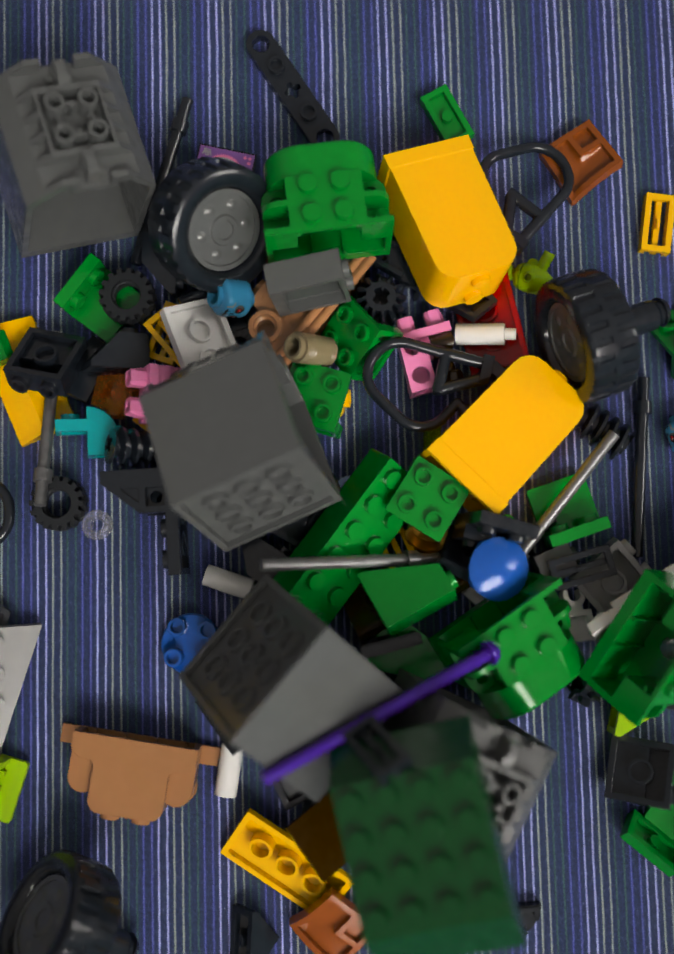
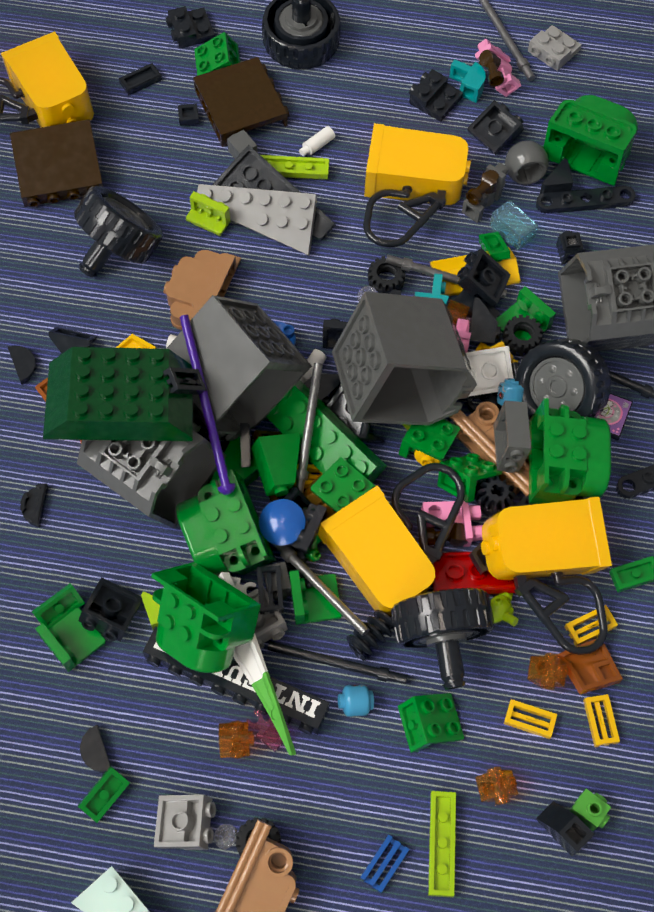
camera: 100 degrees right, 20 degrees down
dark tan head [283,331,338,367] -> none
white cylinder [455,323,517,345] -> none
none -> clear orange brick [527,653,568,690]
none -> yellow tile [564,605,618,646]
none -> yellow tile [583,694,620,747]

